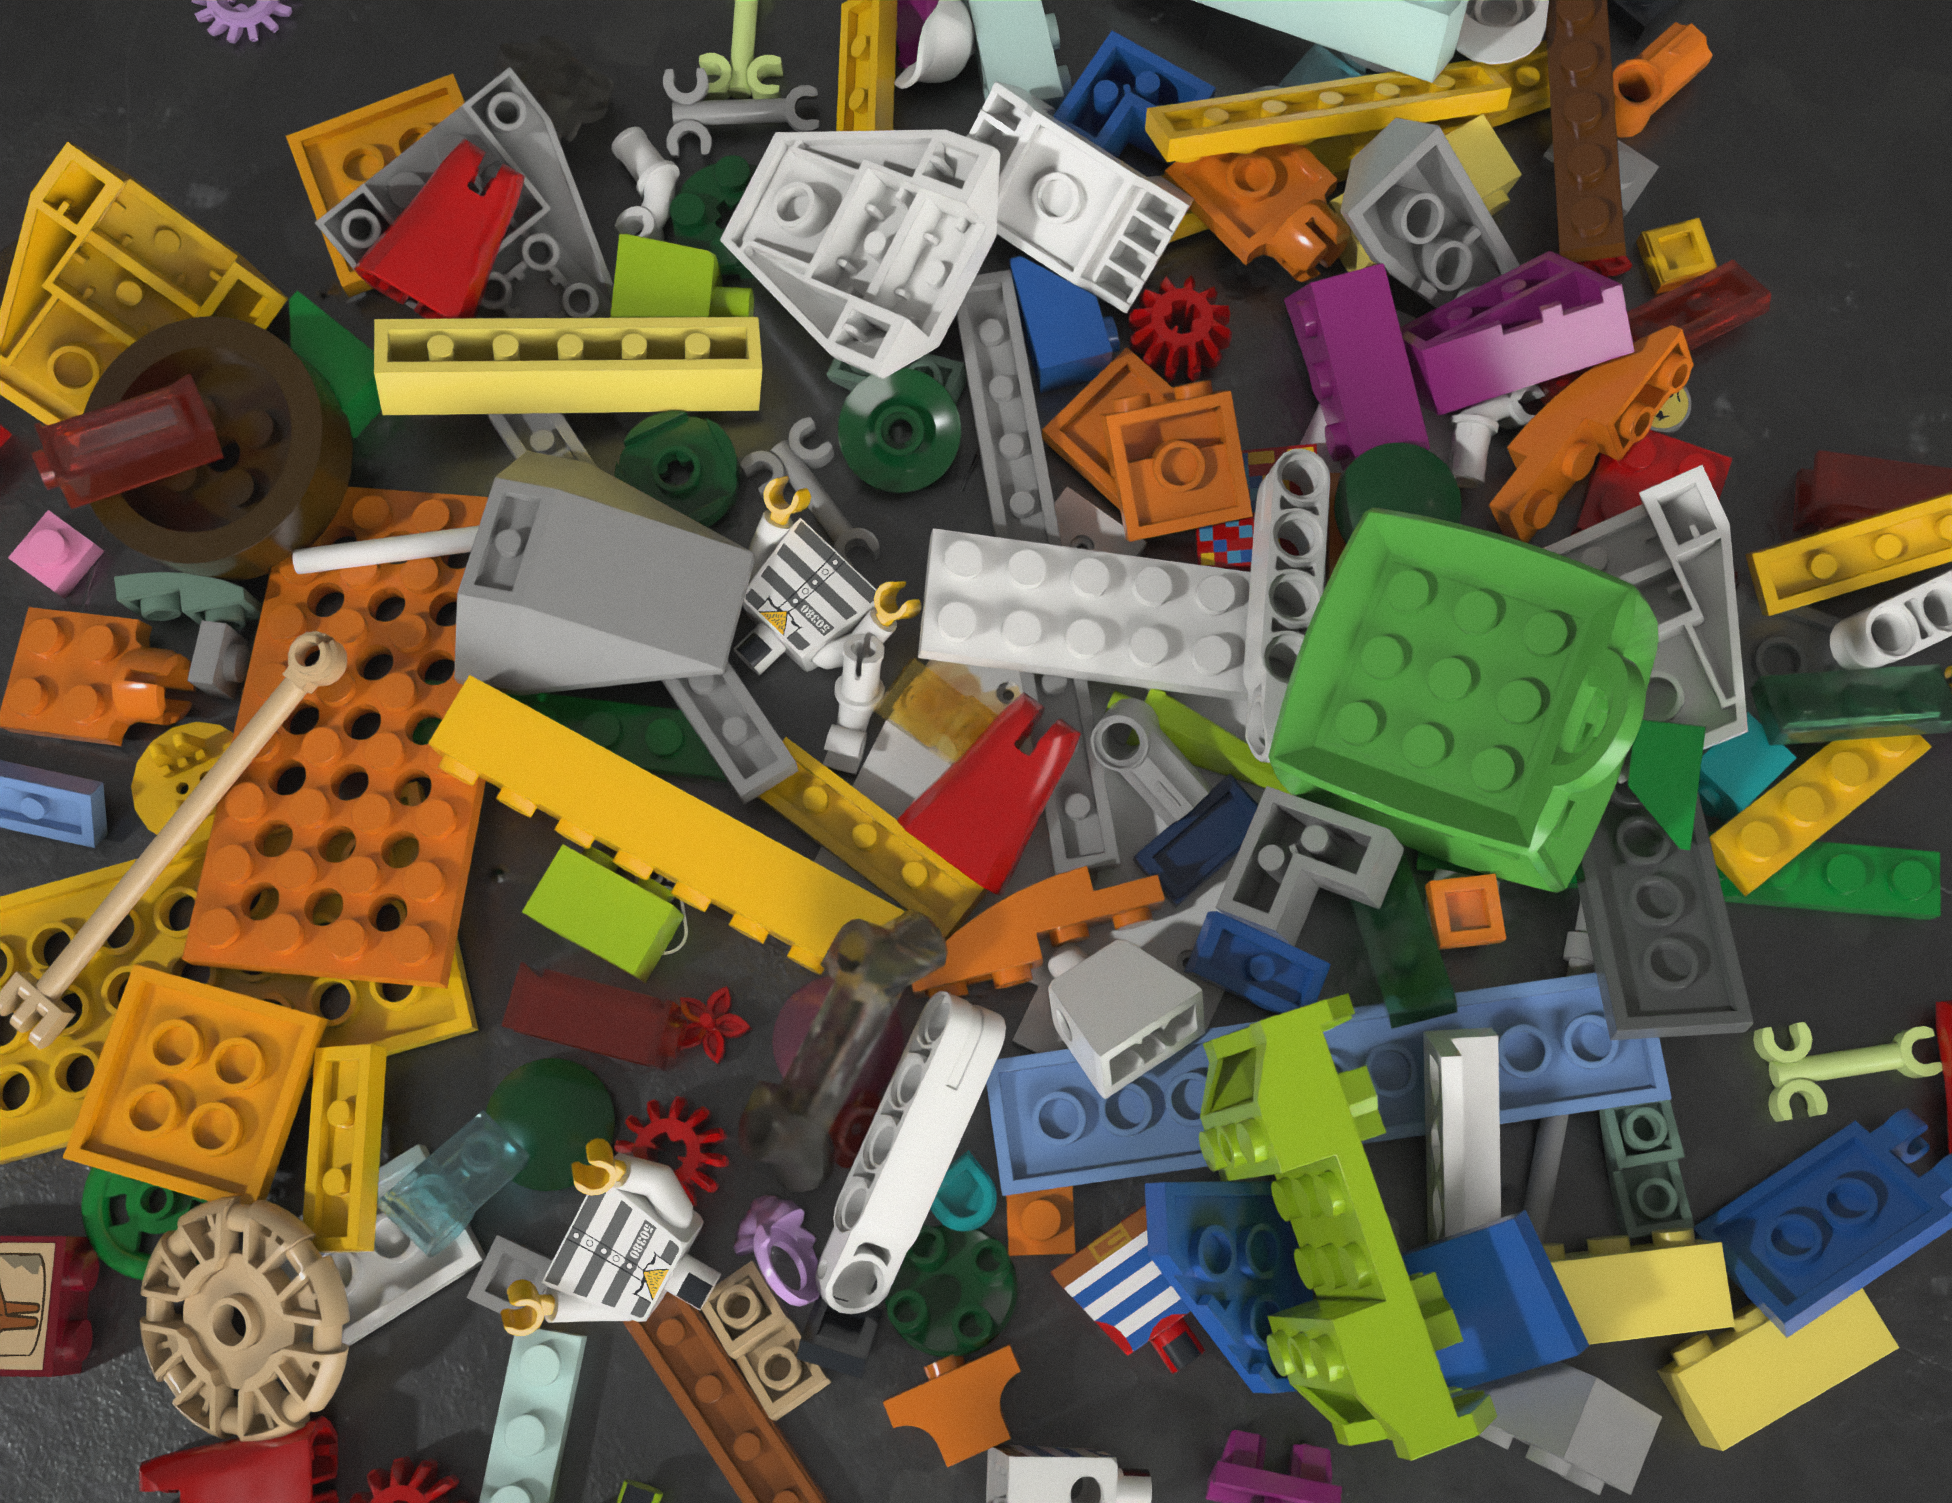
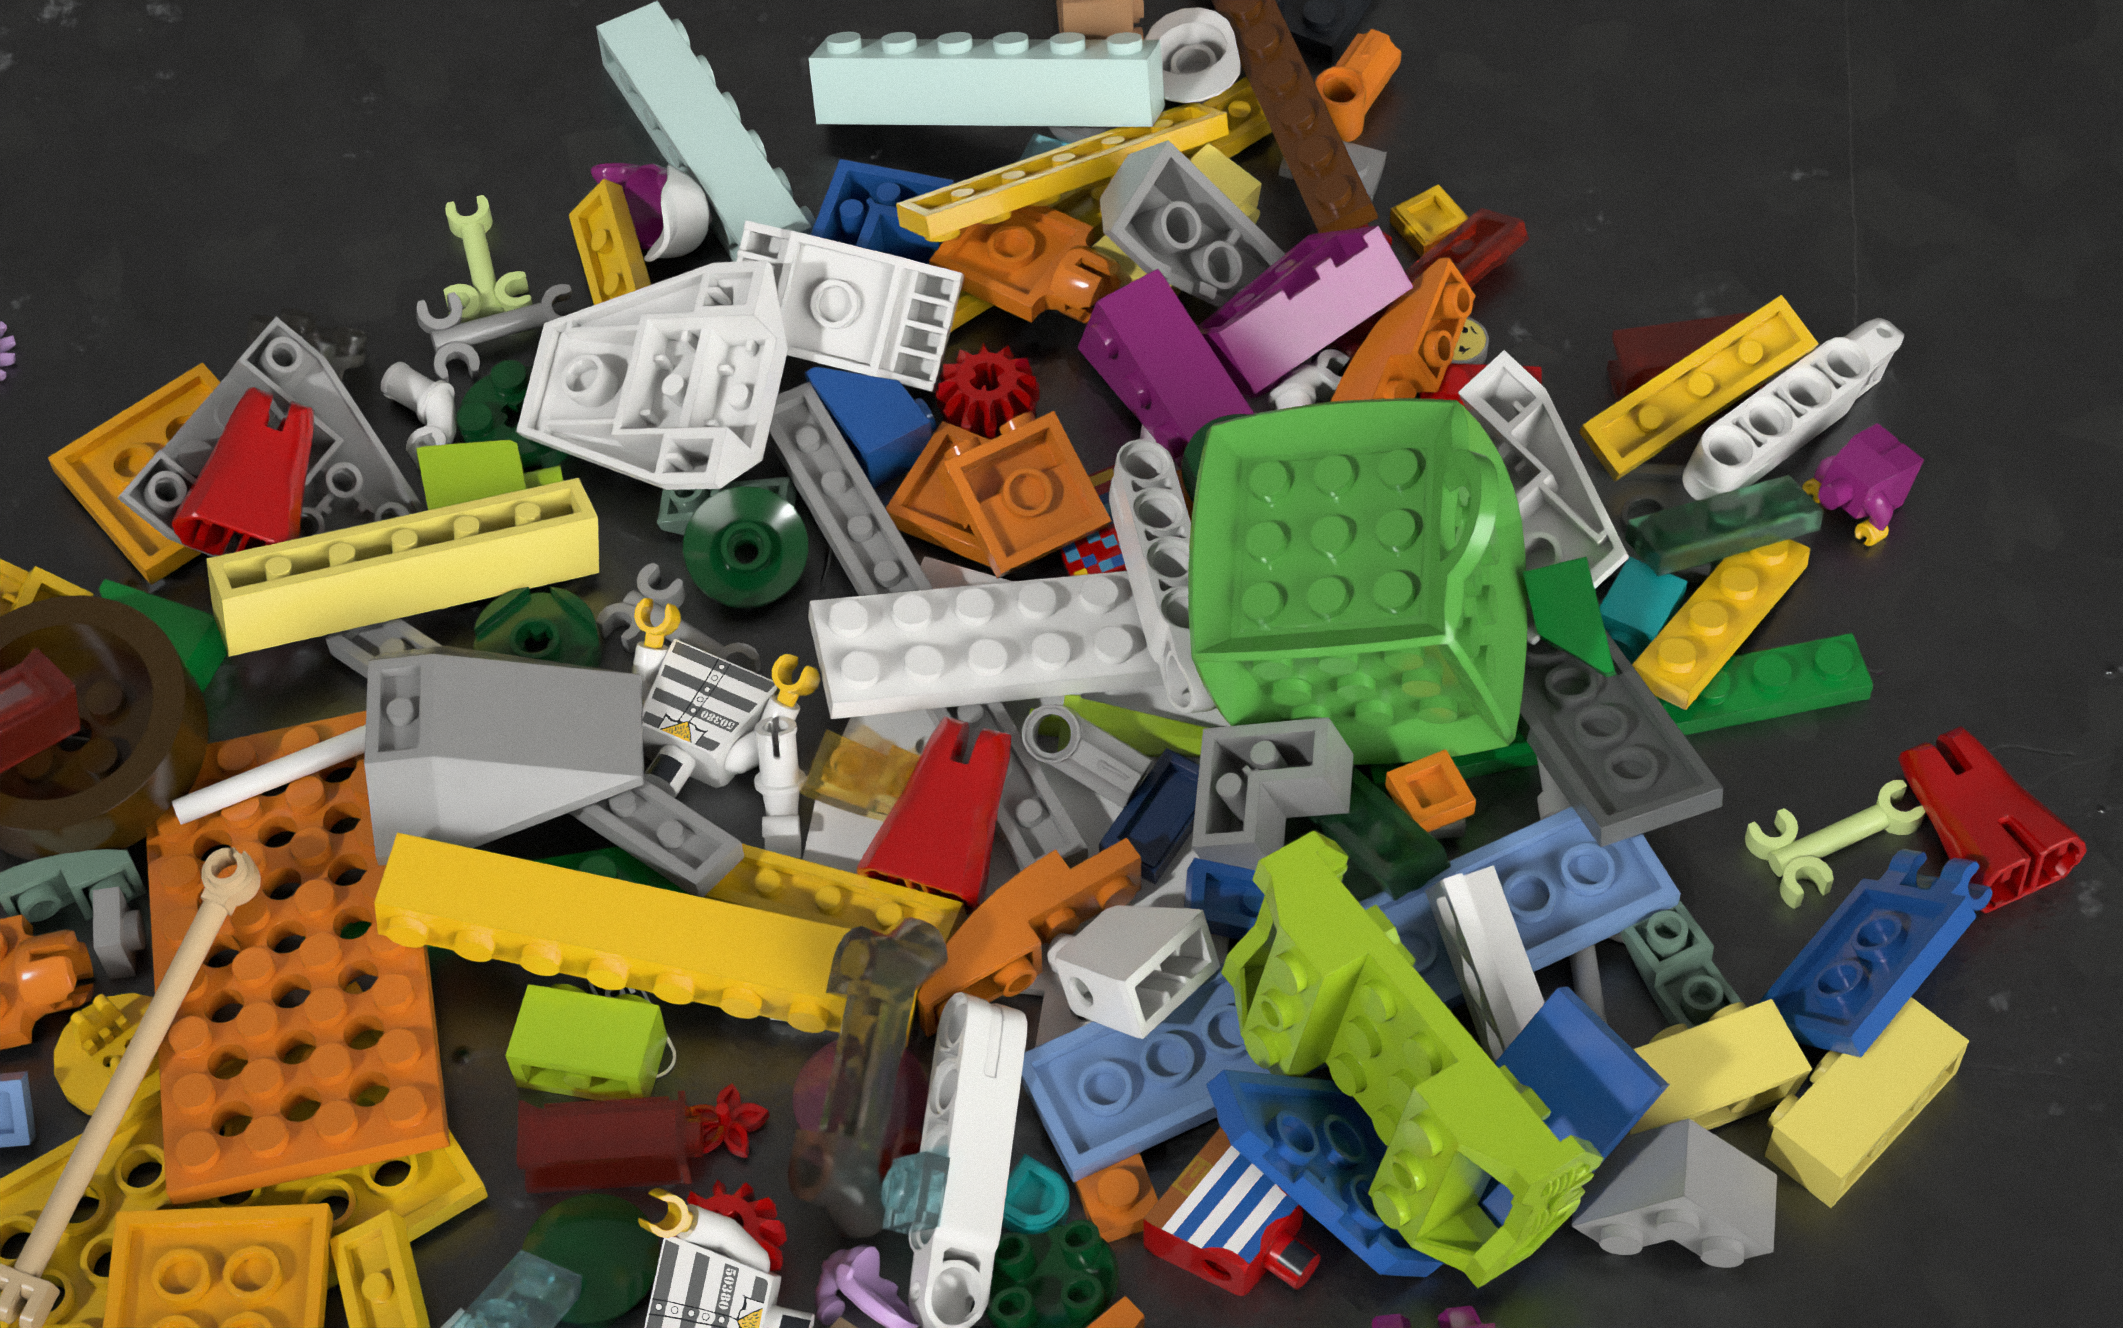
camera: 20 degrees left, 20 degrees down
none -> clear light blue plate [881,1151,950,1234]

